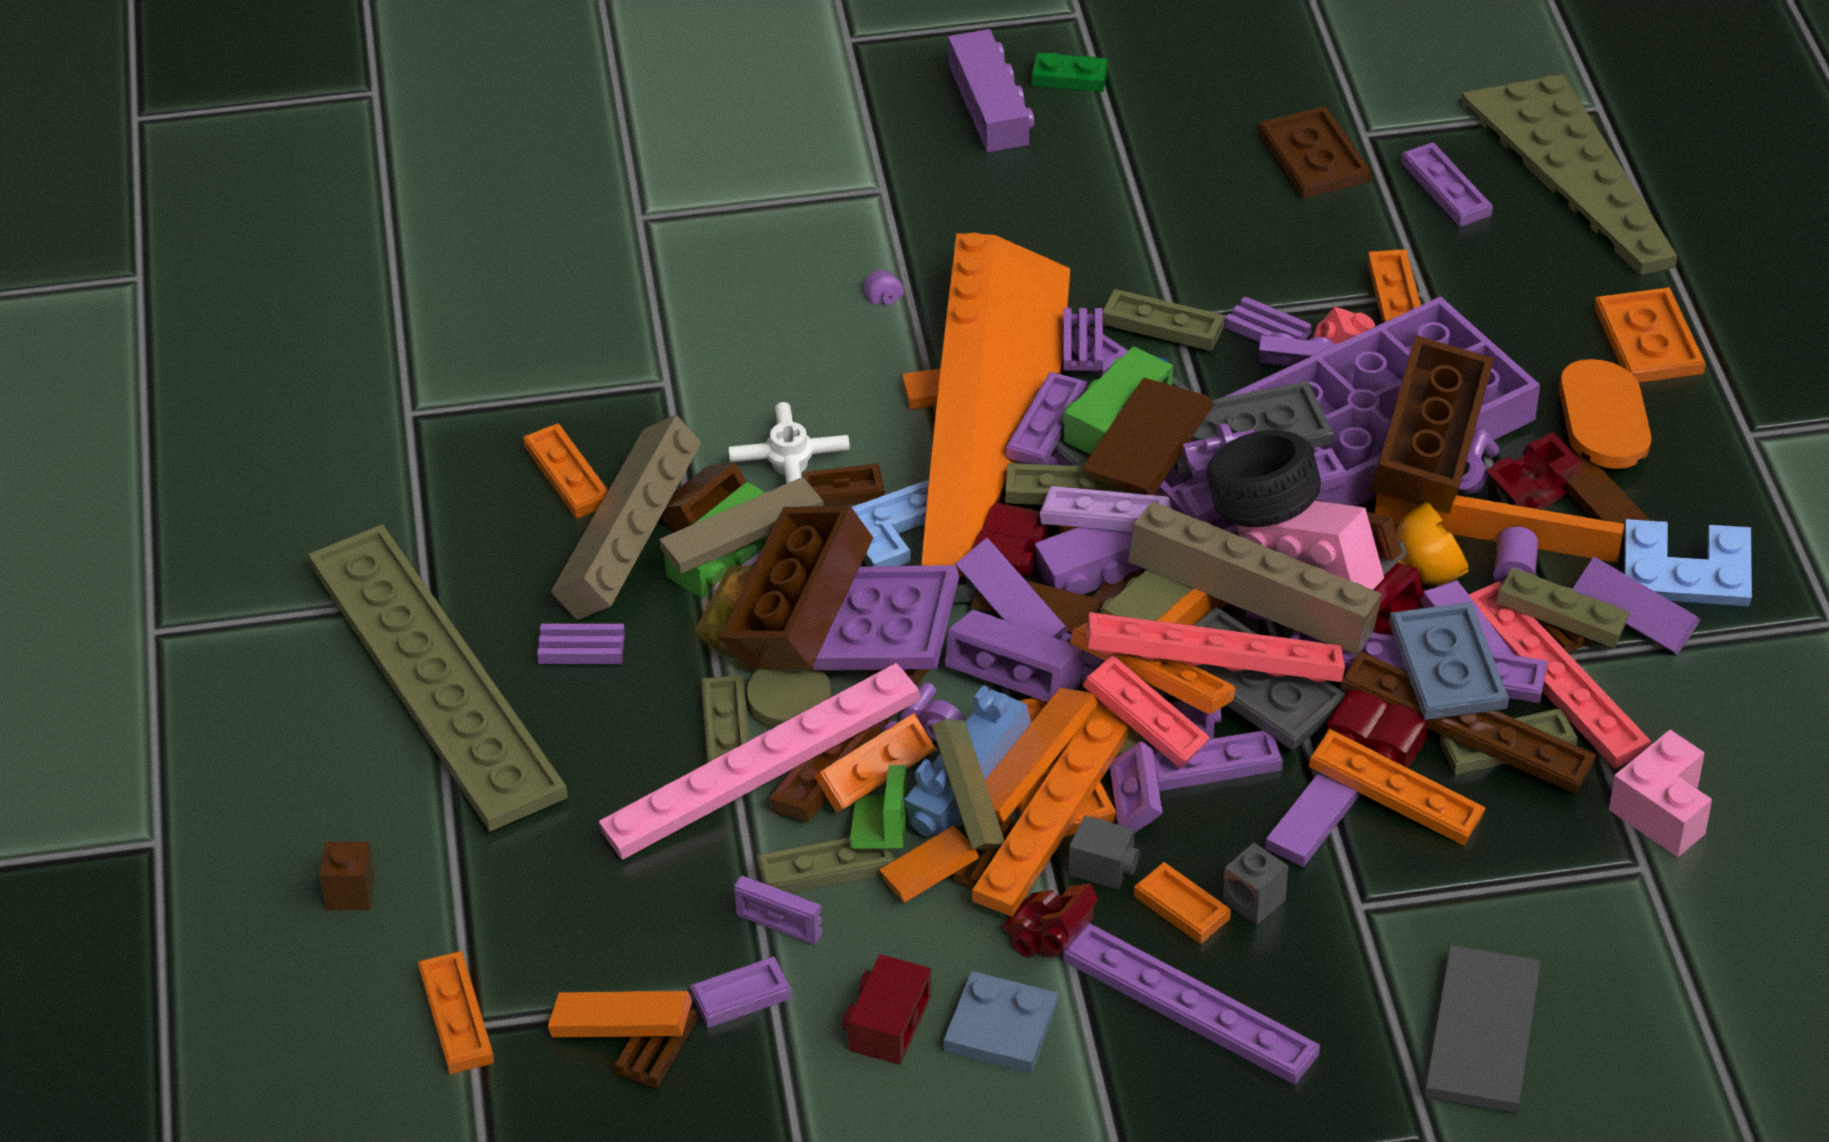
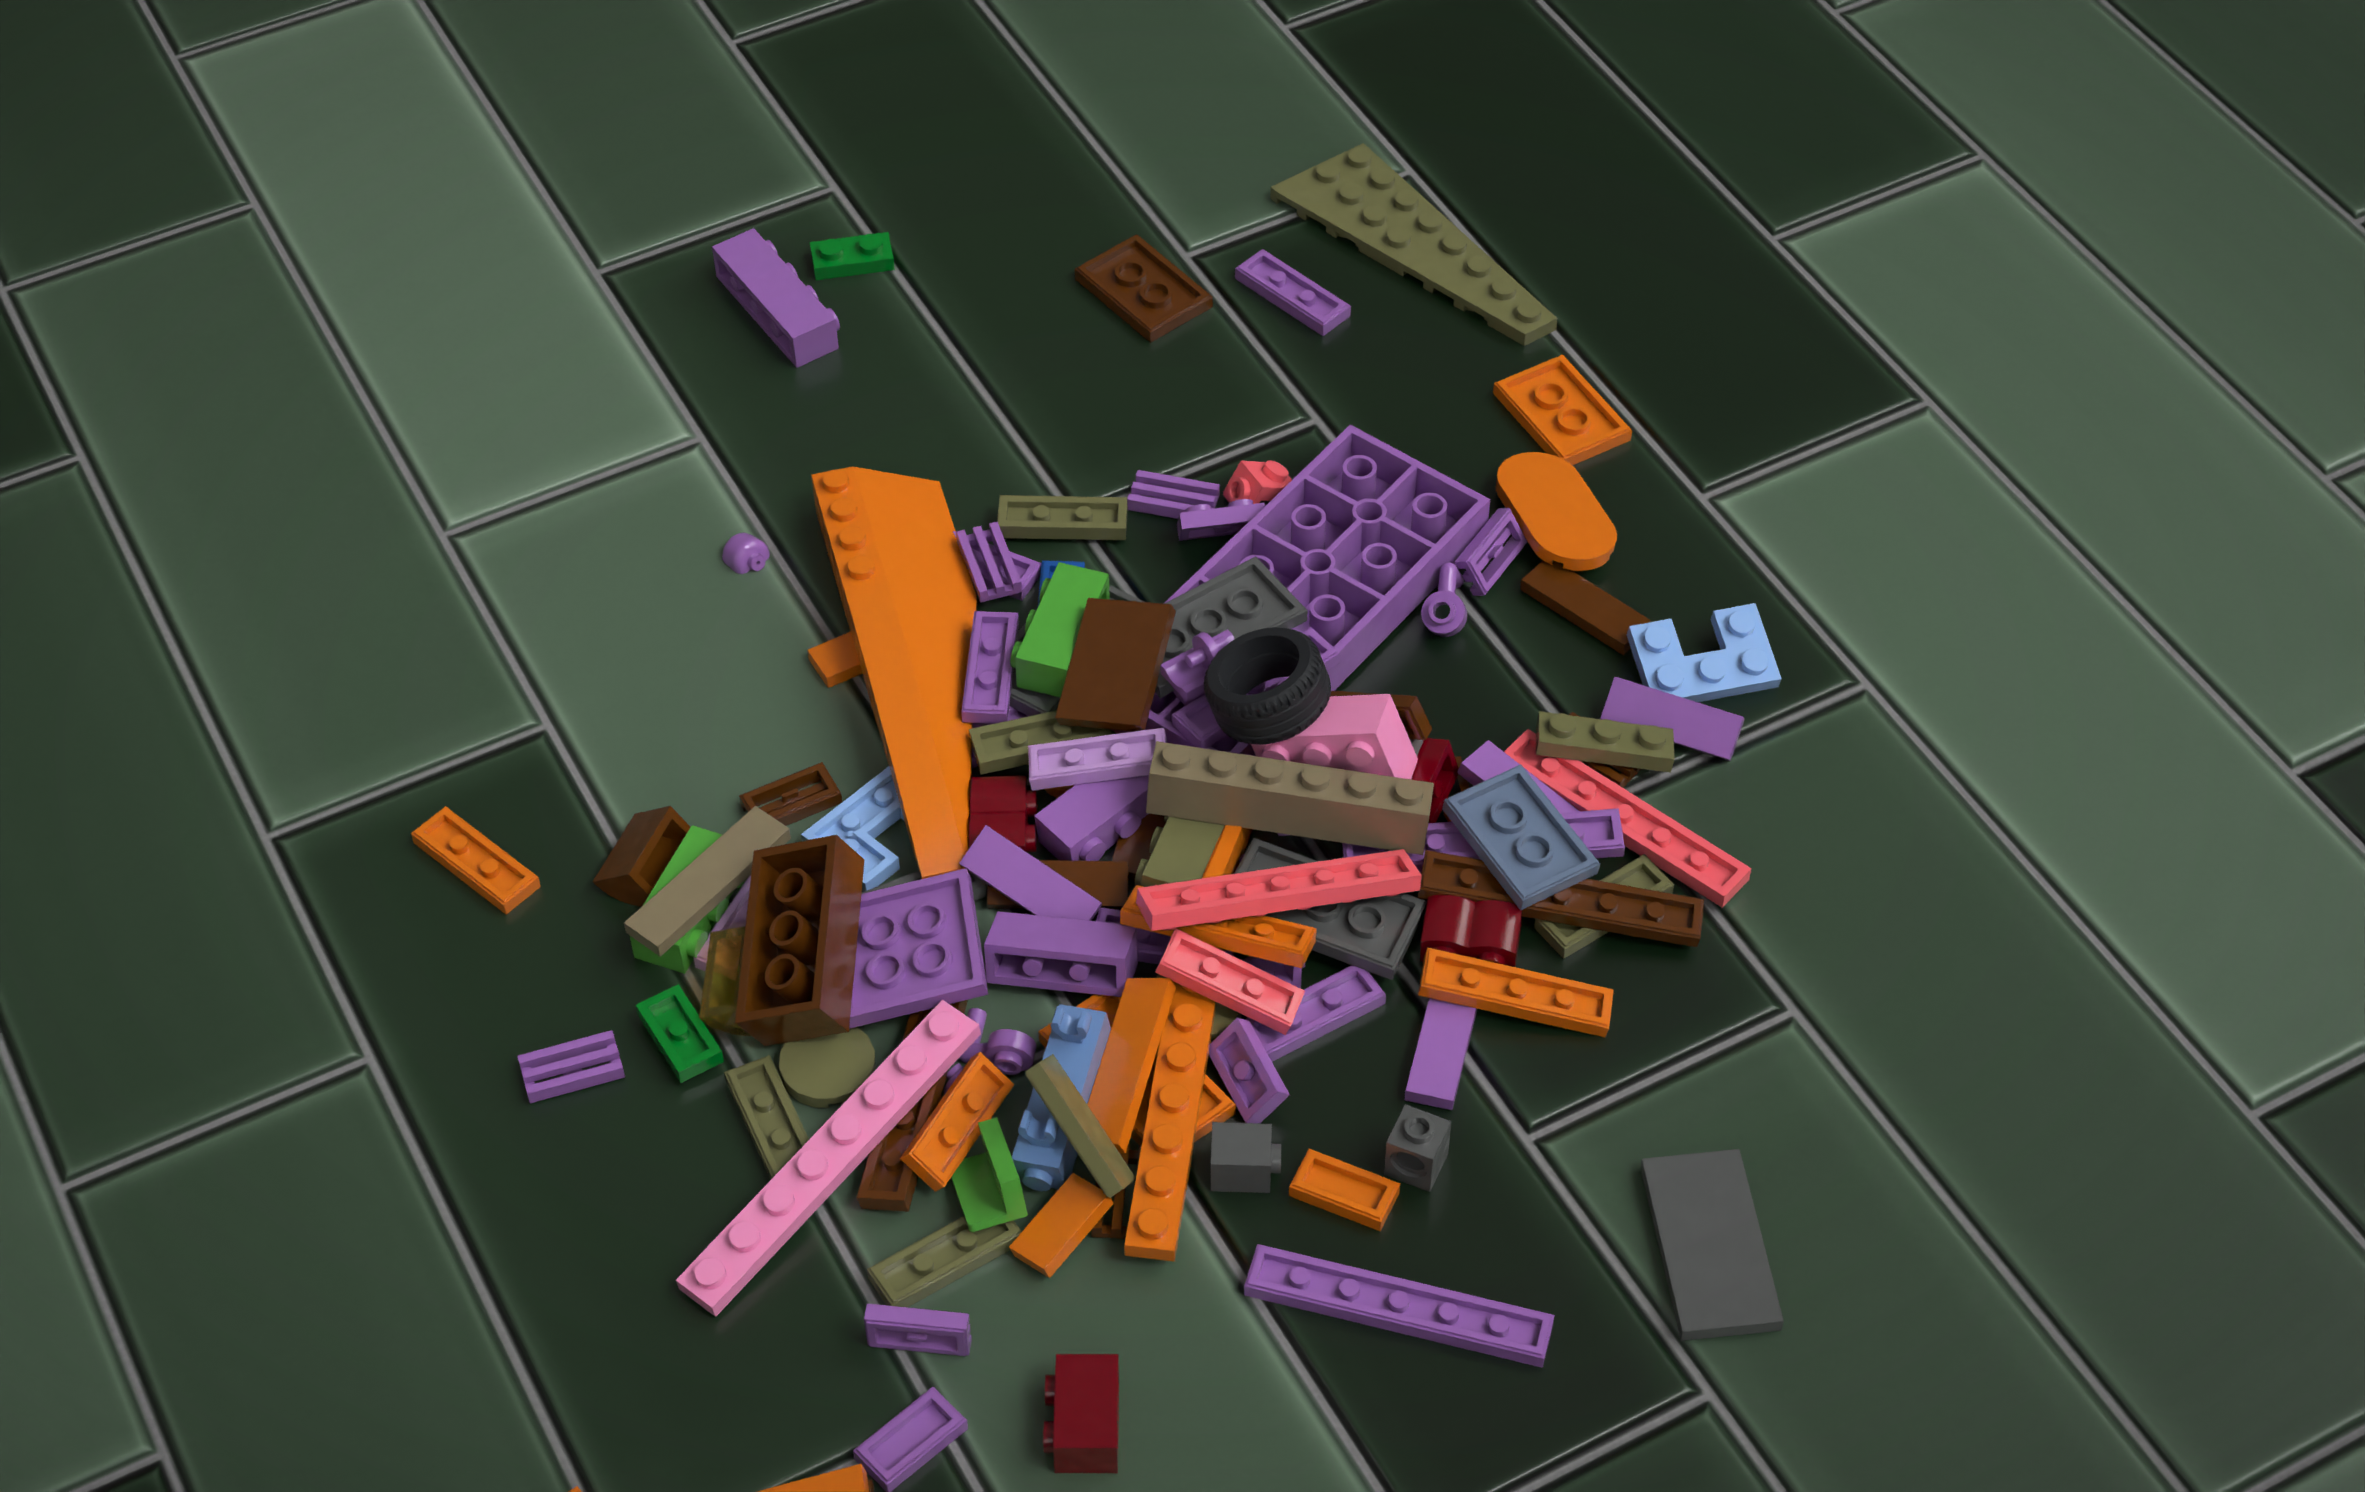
camera: 20 degrees left, 5 degrees up
olive plate [308,524,568,832] -> none
reddish brown brick [320,841,375,910] -> none
dark tan brick [551,415,702,620] -> none
white bar [728,402,850,484] -> none
sand blue plate [944,971,1059,1074] -> none
dark red cylinder [1002,883,1097,958] -> none
orange plate [1367,249,1421,323] -> none
reddish brown brick [1370,335,1494,514] -> none
orange tile [1375,493,1624,563] -> none
light orange cylinder [1396,502,1469,587] -> none
dark red cylinder [1486,432,1581,510] -> none
medium lavender brick [1493,527,1538,585] -> none
bright pink brick [1609,730,1712,857] -> none
none -> green plate [636,984,724,1083]
none -> medium lavender tile [1455,508,1527,596]

